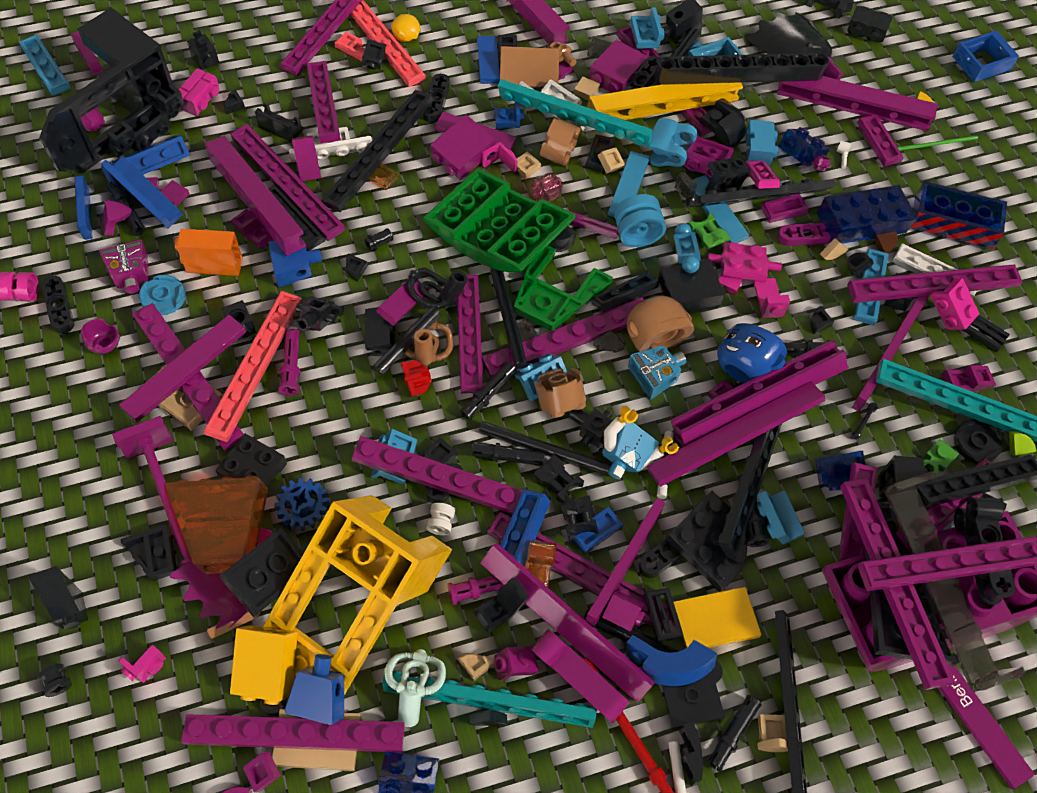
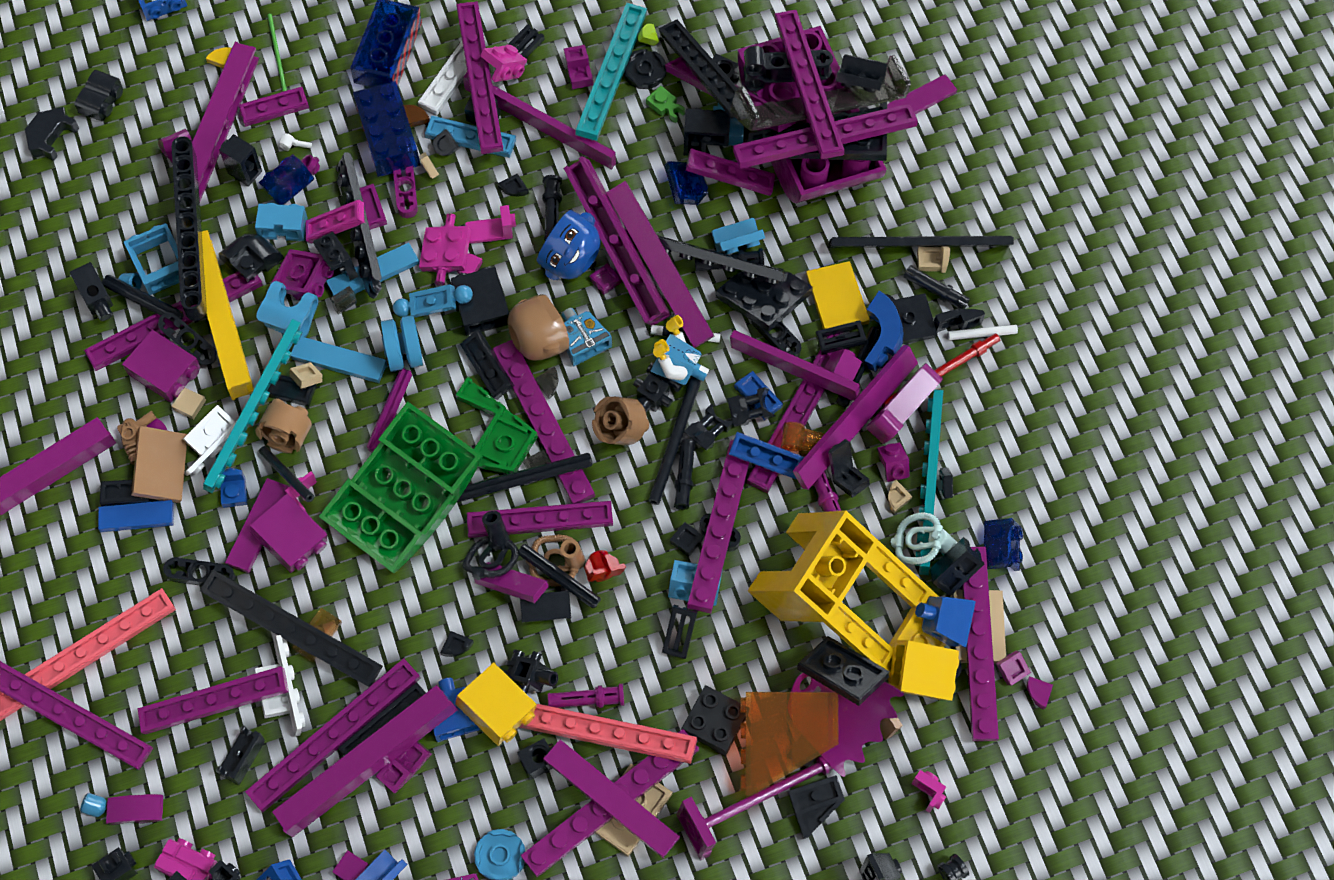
camera: 90 degrees left, 5 degrees up
orange brick [175,229,243,276] -> none
black tile [224,89,245,114] -> none
blue gear [274,478,330,531] -> none
magenta tile [292,135,321,181] -> none
coral tile [335,31,364,61] -> none
black bracket [362,39,386,70] -> none
black pin [364,228,394,251] -> none
yellow hair [391,14,421,42] -> none
white wheel [426,503,455,535] -> none
black pin [460,361,517,420] -> none
dark azure bracket [514,353,567,401] -> none
tan tile [517,152,541,179] -> none
clear pink head [531,173,563,202] -> none
clear smoke tile [587,38,611,58] -> none
dark azure bracket [630,8,664,49] -> none
bright green piece [688,213,731,249] -> none
black piece [745,12,832,57] -> none
black hinge [852,402,878,440] -> none
none -> dark azure piece [80,793,107,817]
none -> magenta slope [106,794,163,825]
none -> black brick [219,134,262,187]
none -> black piece [259,446,314,502]
none -> yellow brick [455,663,537,746]
none -> black tile [662,604,698,659]
none -> black bracket [836,54,888,93]
none -> black hinge [930,537,984,596]

